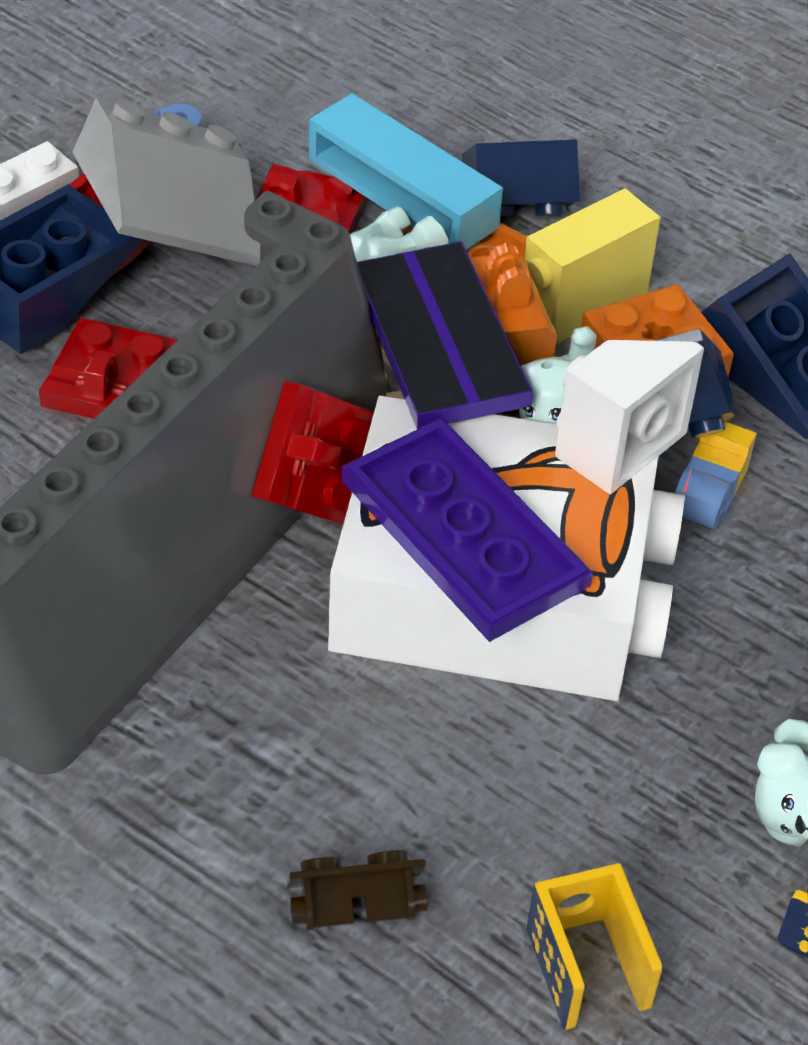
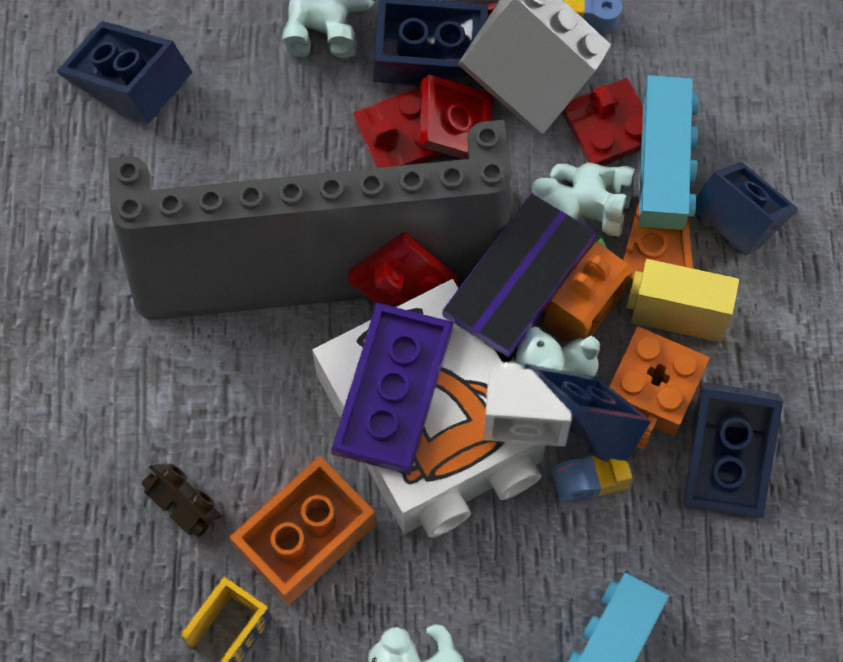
camera: 55 degrees right, 20 degrees up
none -> orange brick [229,456,377,606]
none -> red hinge [420,75,492,159]

